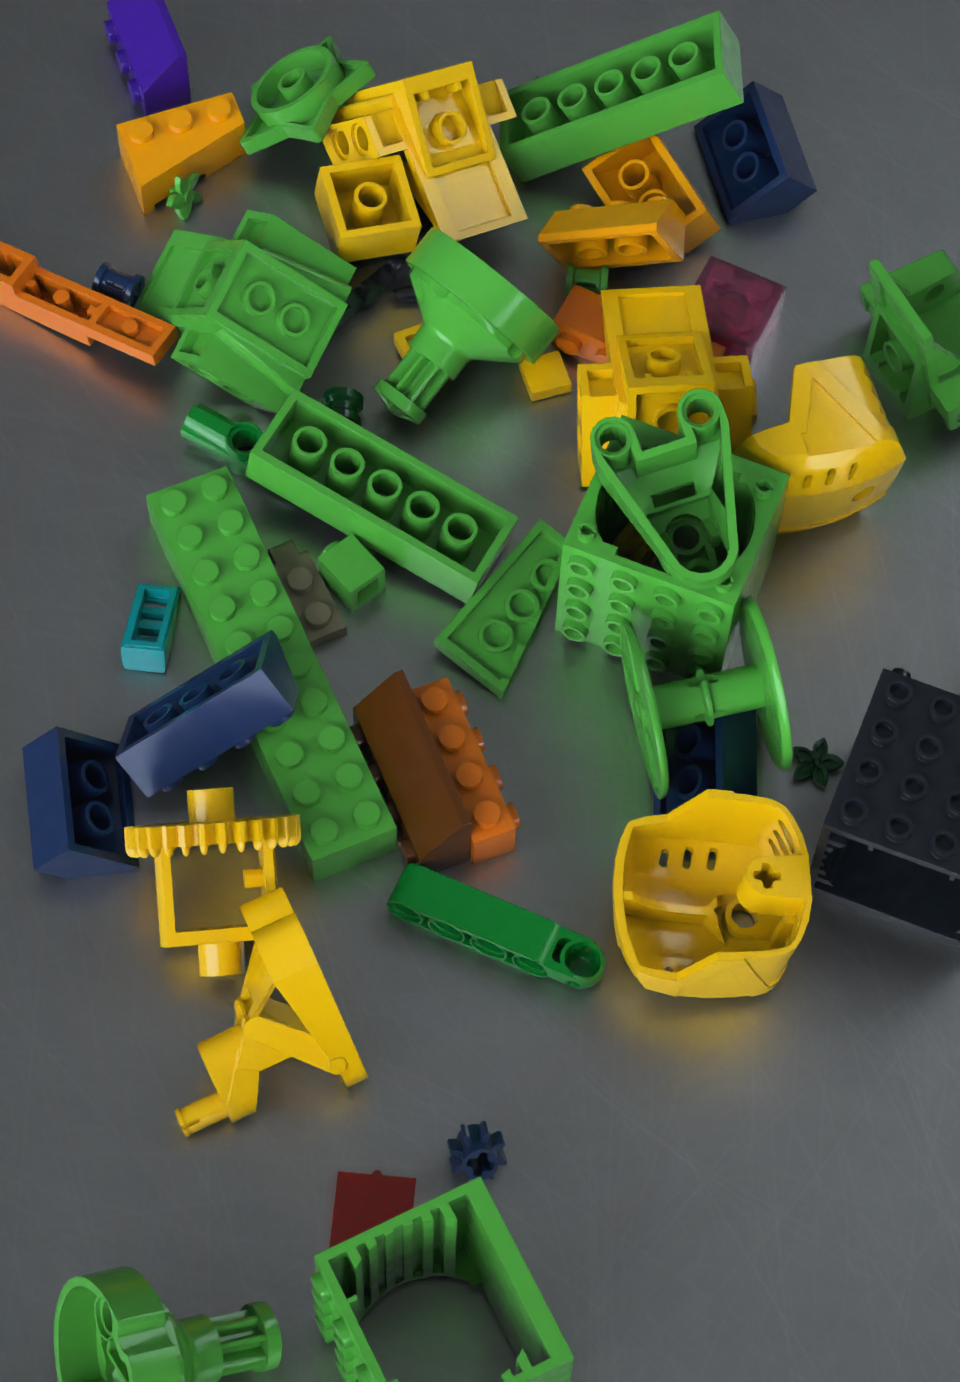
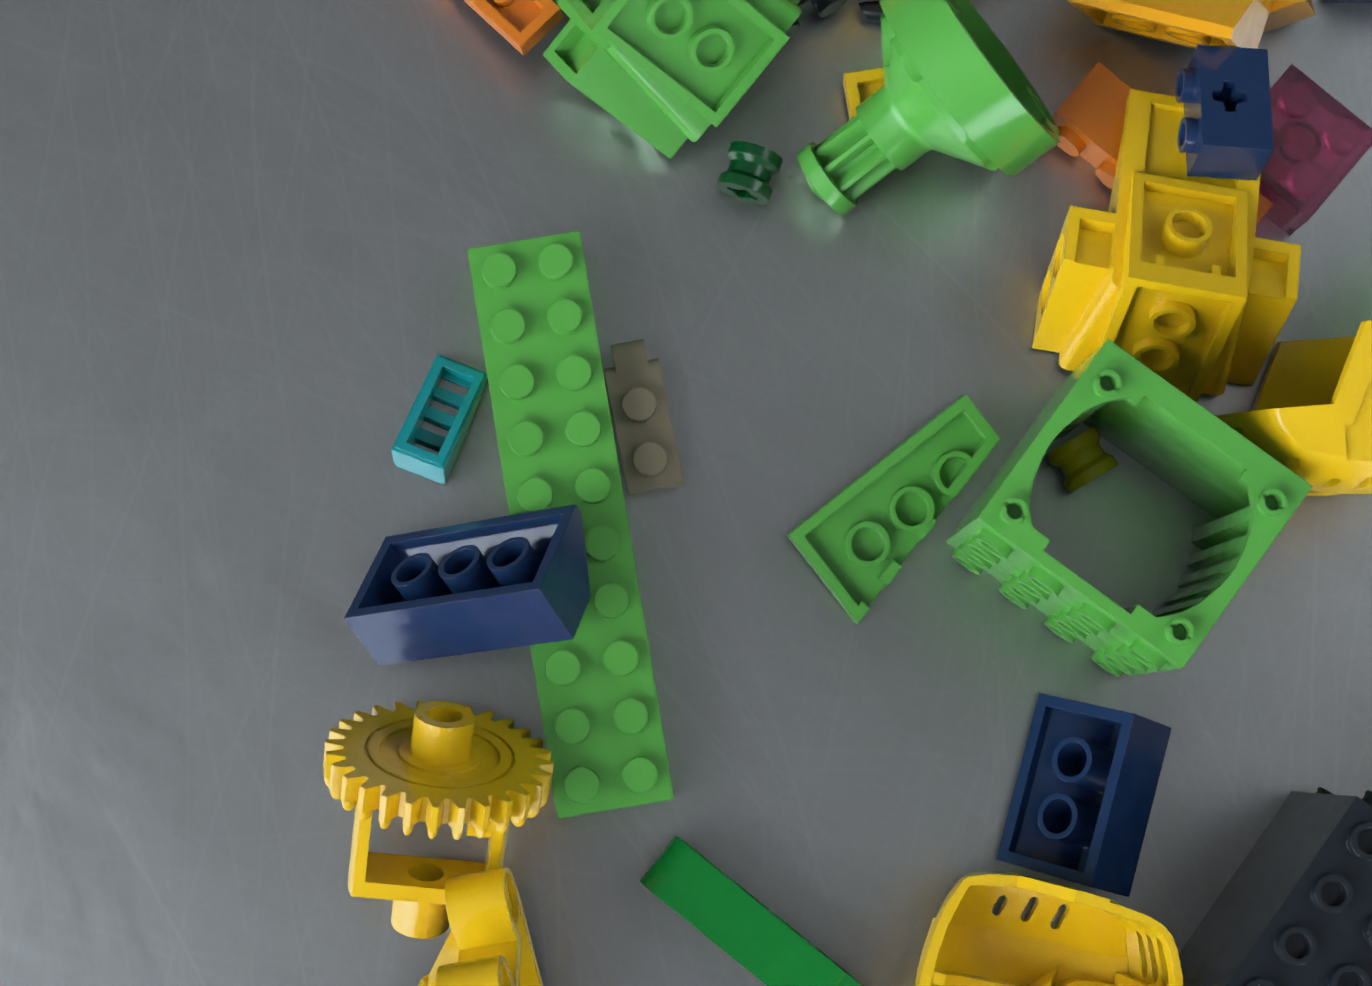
camera: 15 degrees right, 20 degrees up
dark blue slope [22,726,139,879] -> none
green piece [181,403,263,475] -> none
bright green brick [245,388,519,603] -> none
bright green brick [318,534,385,614] -> none
reddish brown slope [349,670,472,872] -> none
orange brick [412,677,521,866] -> none
yellow tile [519,350,572,402] -> none
bright green bush [565,263,609,299] -> none
bright green connector [590,388,739,589] -> none
bright green piece [619,596,793,800] -> none
dark green plant [793,738,844,790] -> none
none -> dark blue brick [1175,45,1274,181]

